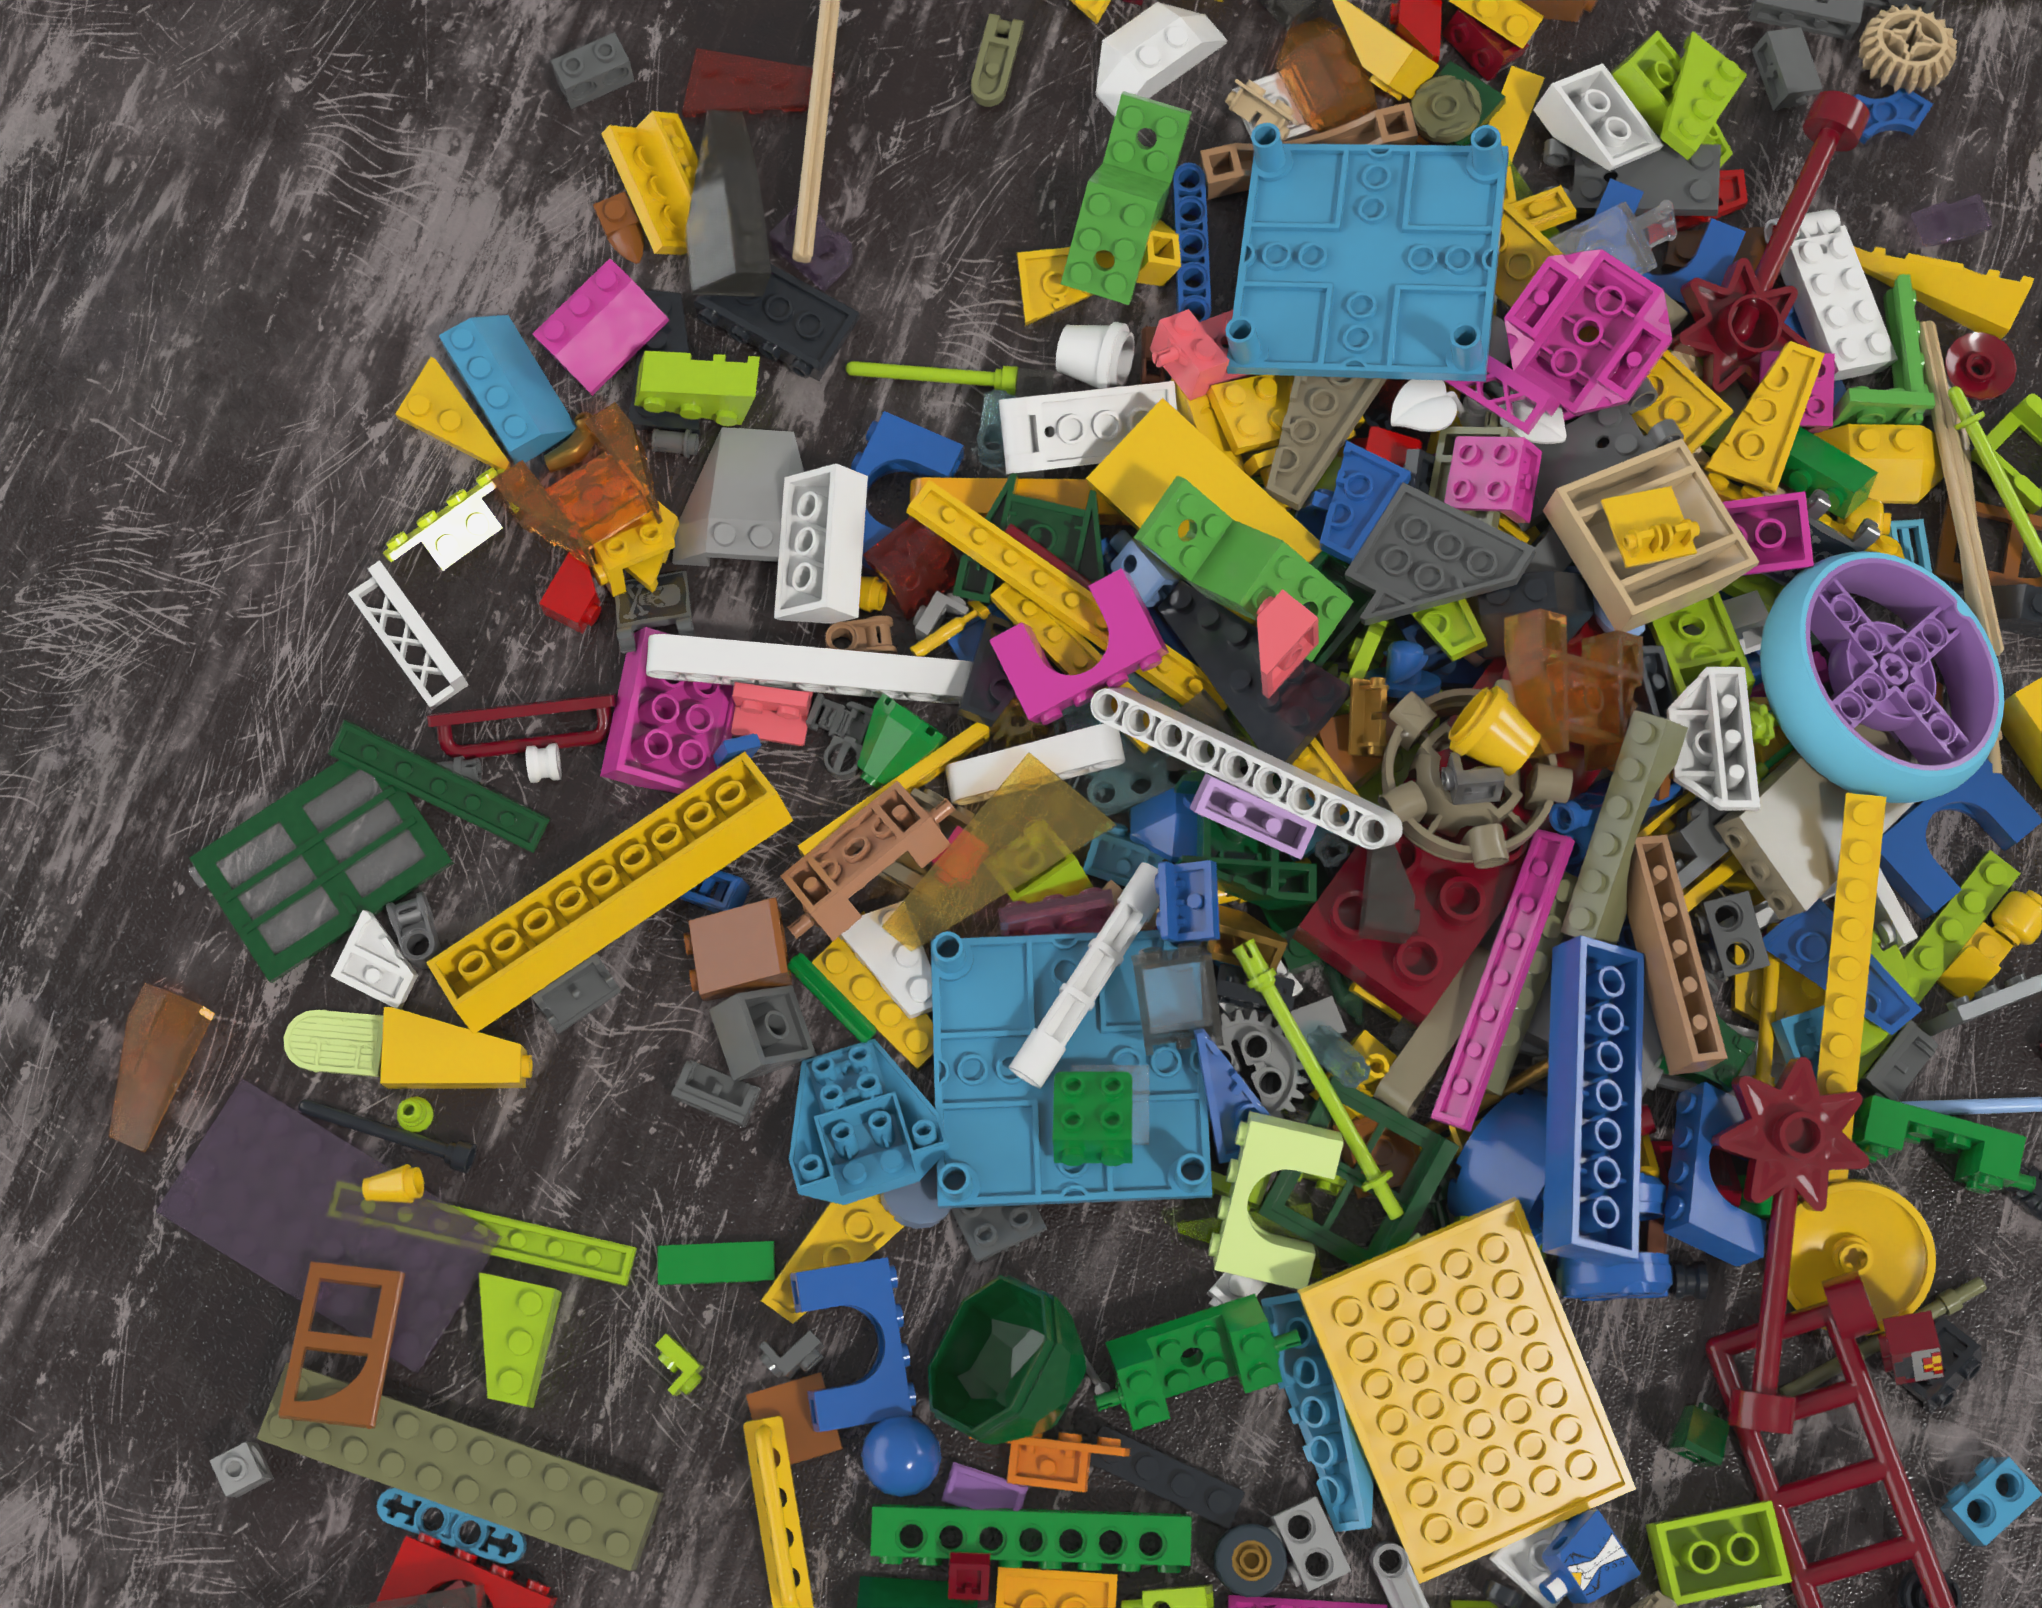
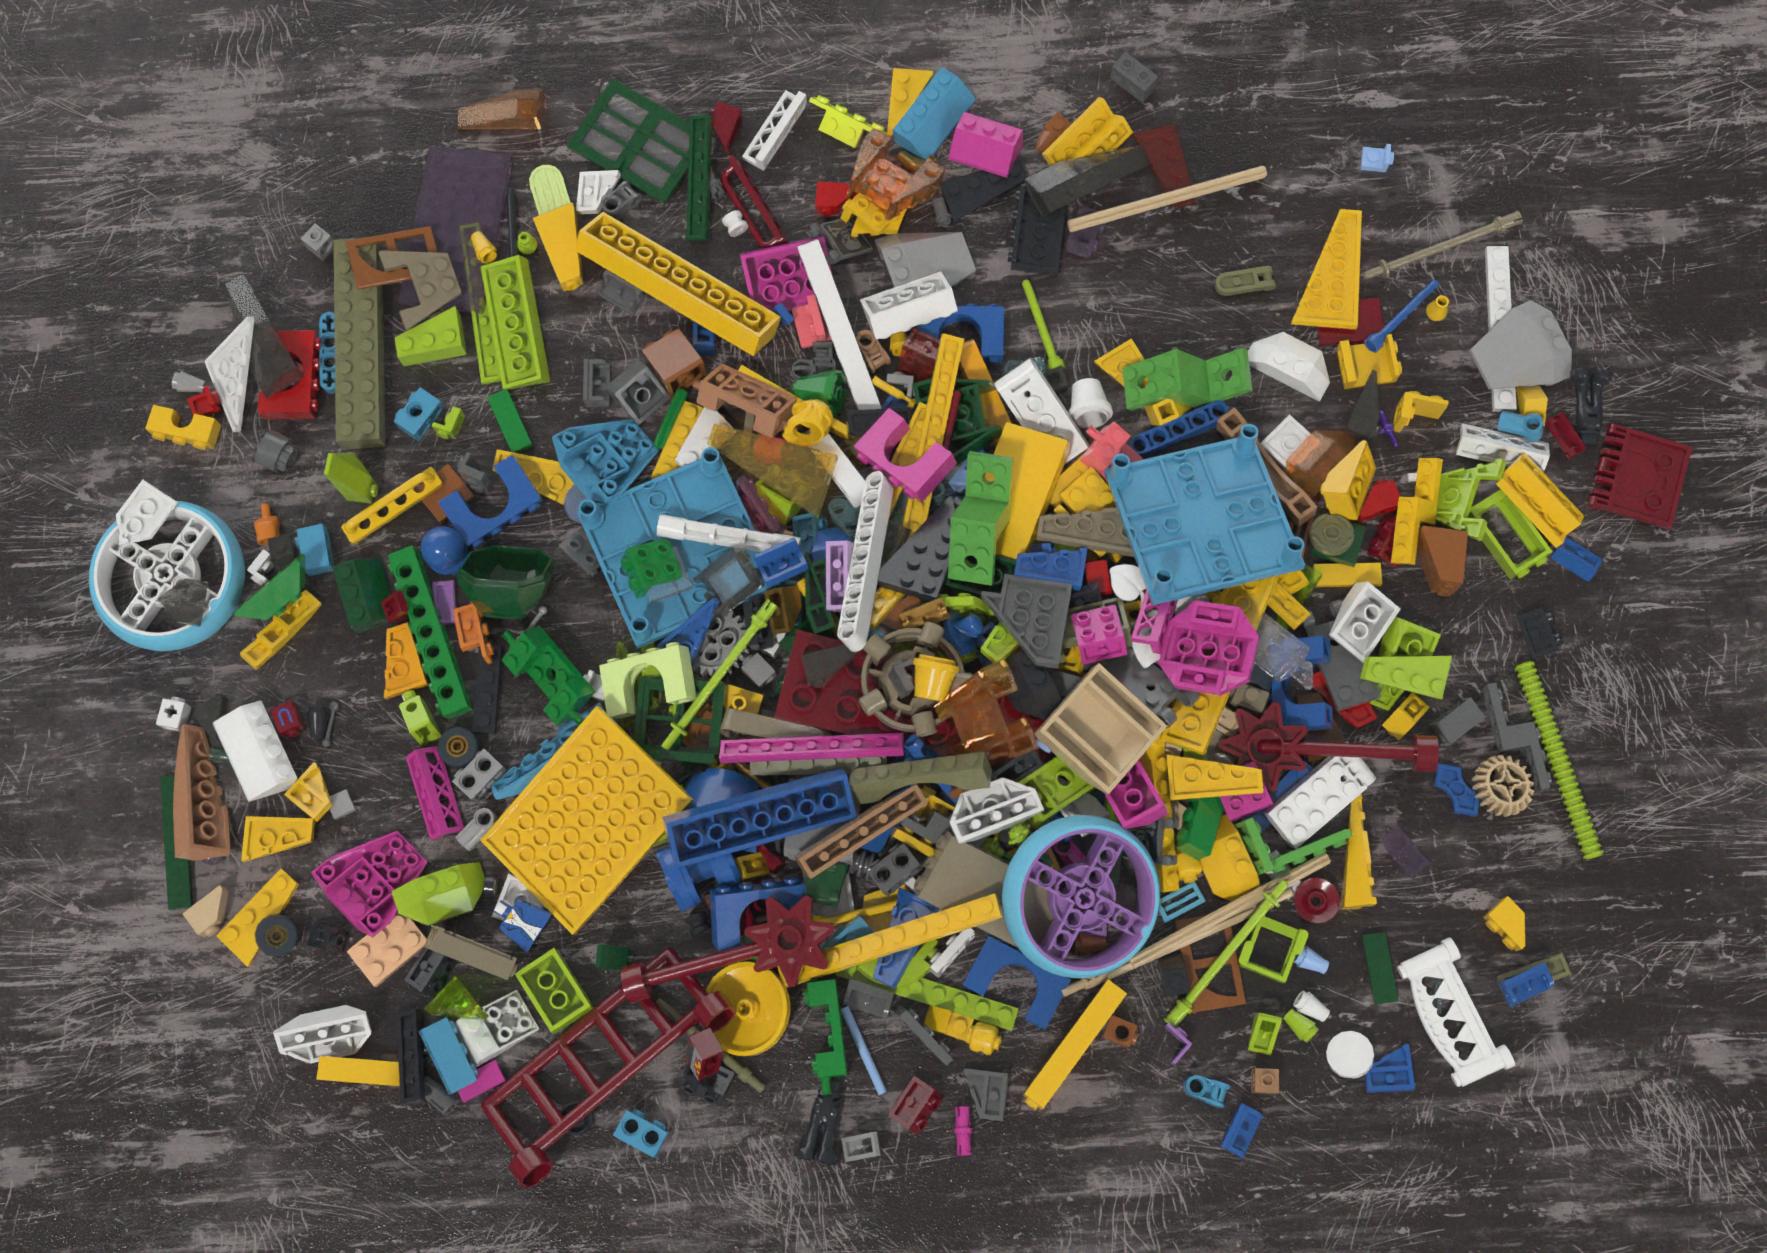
camera: 75 degrees right, 0 degrees up
lime wedge [634,351,760,426] -> none
tan hinge [1225,79,1299,142] -> none
coral slope [1256,589,1319,699] -> none
clear light blue axle [1306,1025,1371,1088] -> none
yellow hinge [1601,486,1700,568] -> none
none -> lime wedge [324,453,378,504]
none -> dark tan wing [379,251,461,331]
none -> dark azure brick [394,387,445,442]
none -> lime arch [480,255,551,390]
none -> dark red slope [710,101,743,155]
none -> yellow helmet [782,399,833,446]
none -> yellow slope [1382,693,1430,740]

